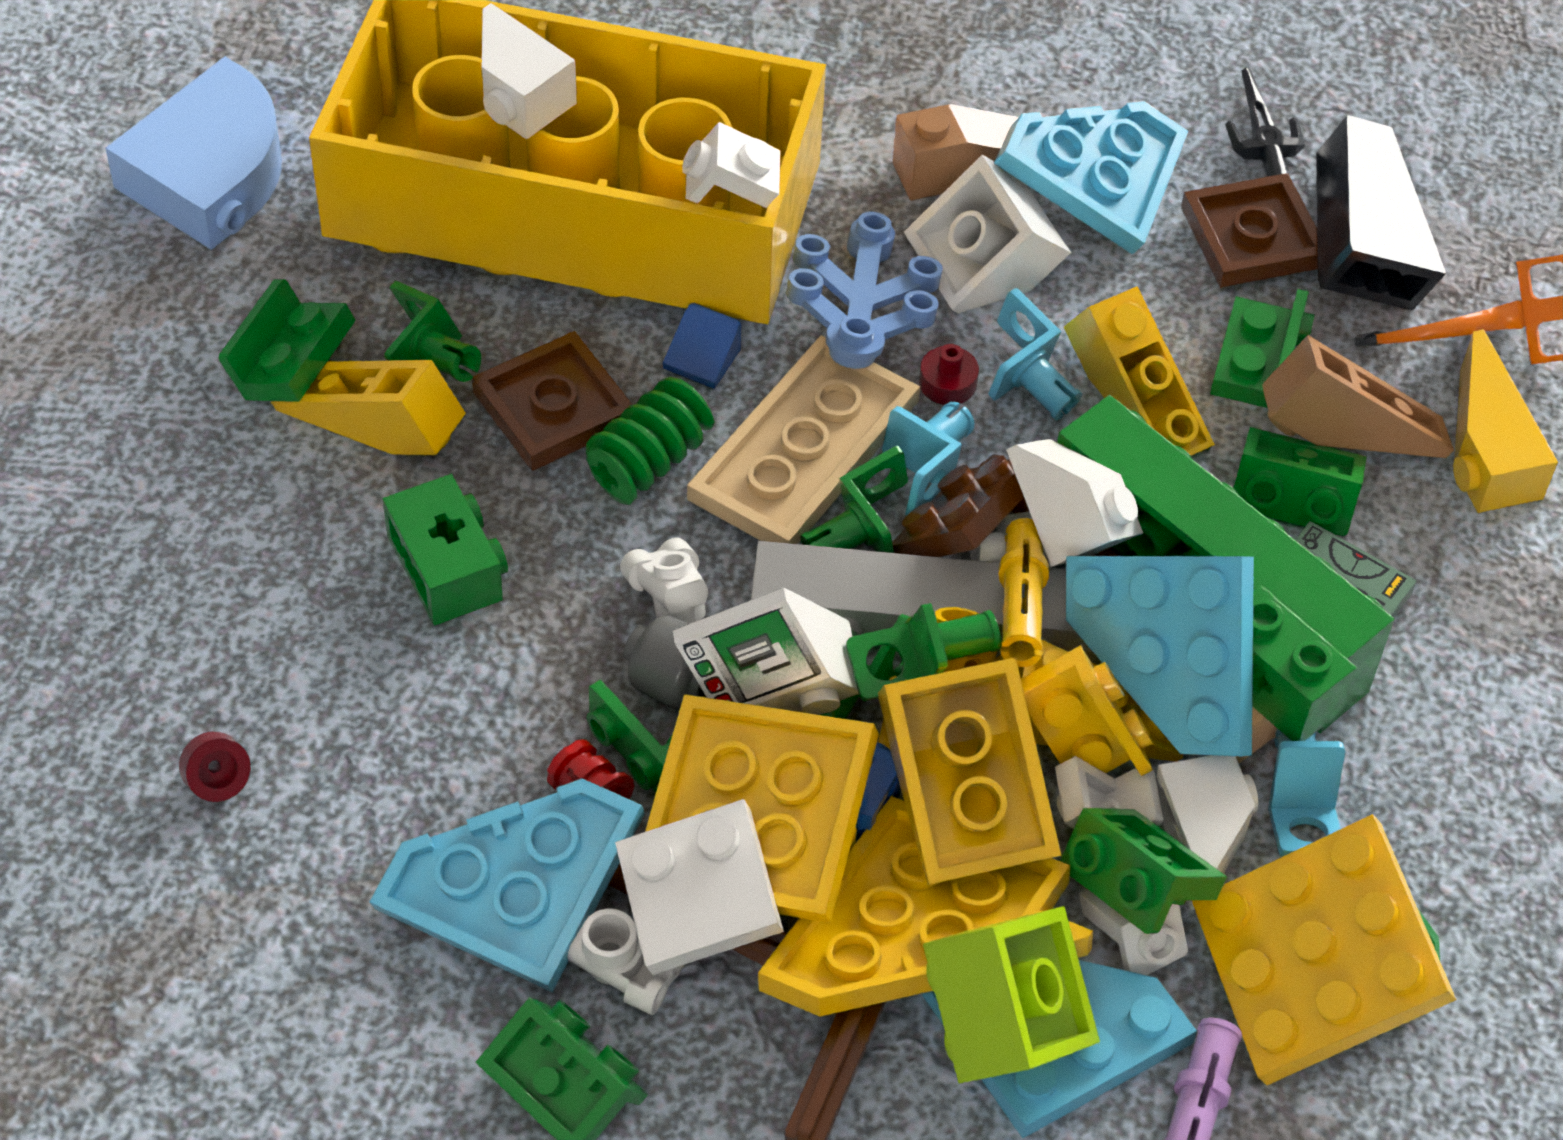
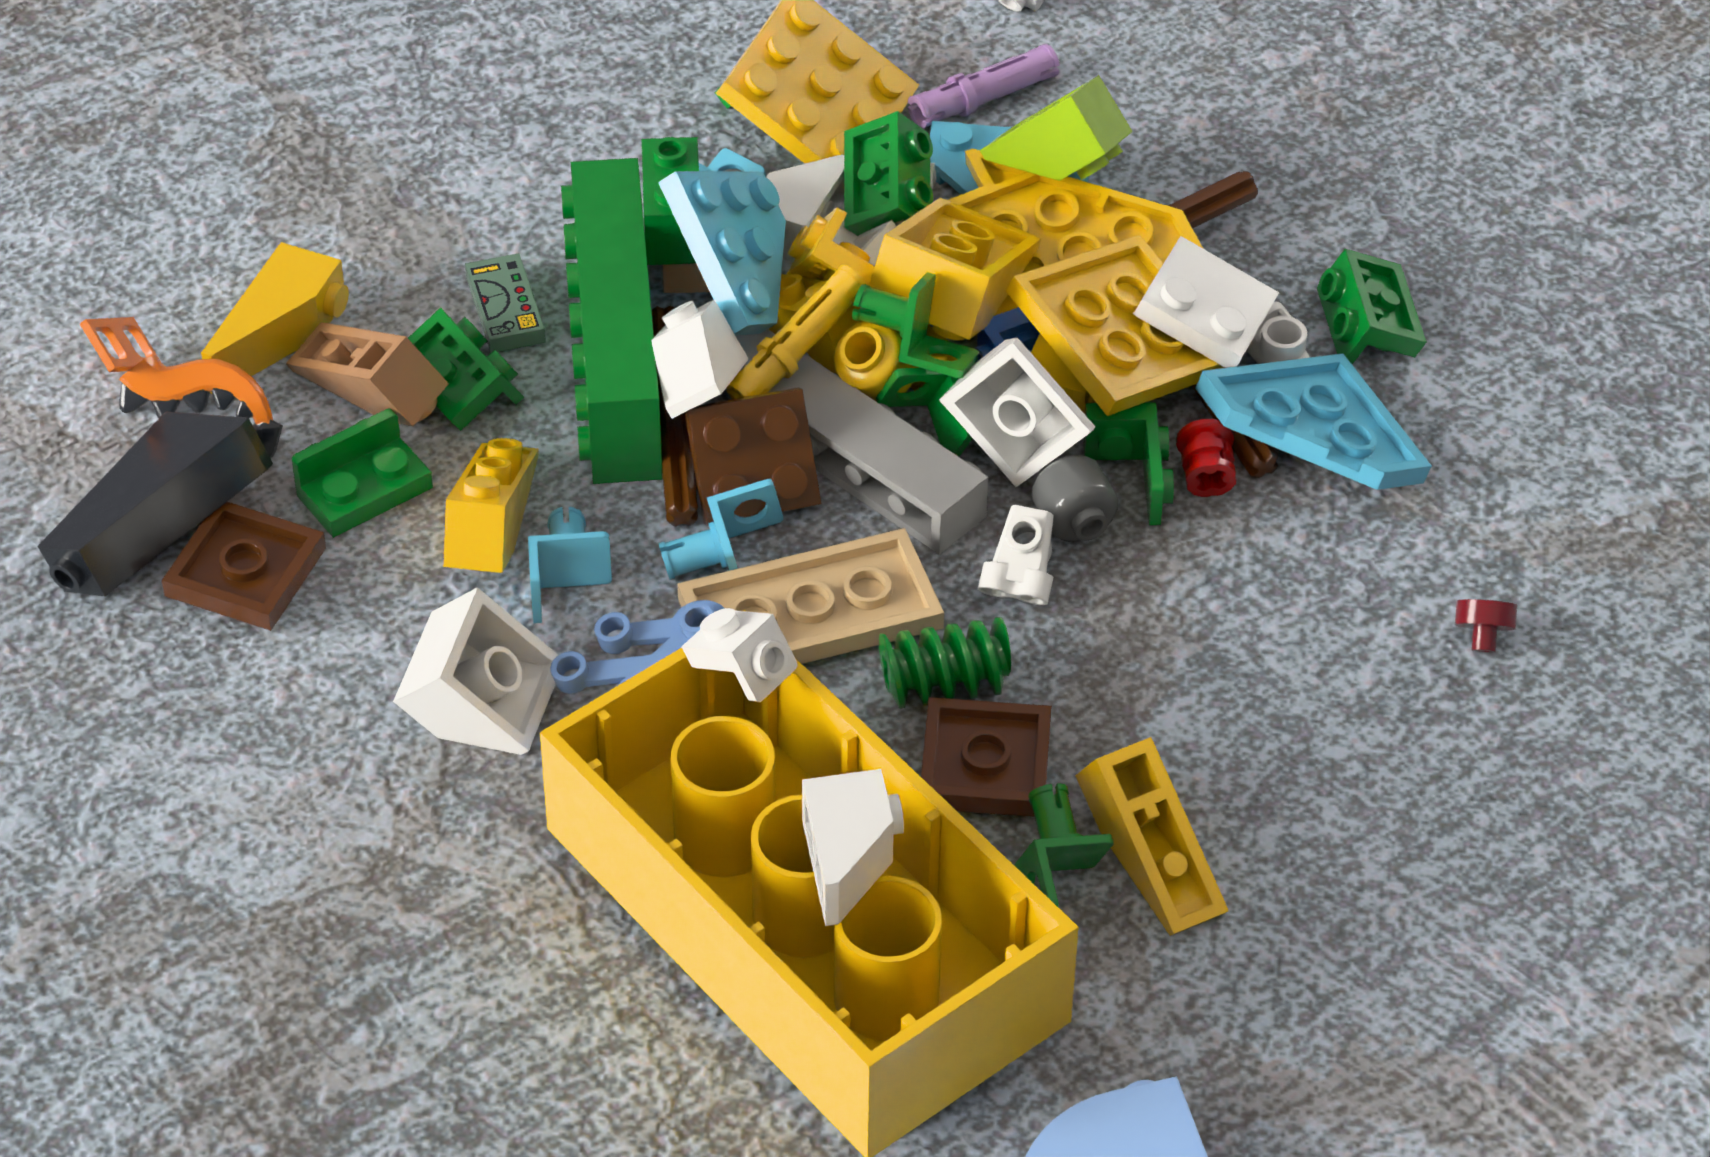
camera: 140 degrees left, 5 degrees down
green bracket [218,279,356,402] -> none
green brick [382,473,508,626] -> none
green bracket [800,446,908,553] -> none
medium nougat slope [892,104,1018,201] -> none
dark red tile [919,344,979,405] -> none
medium azure plate [994,101,1188,255] -> none
black piece [1225,67,1306,177] -> none

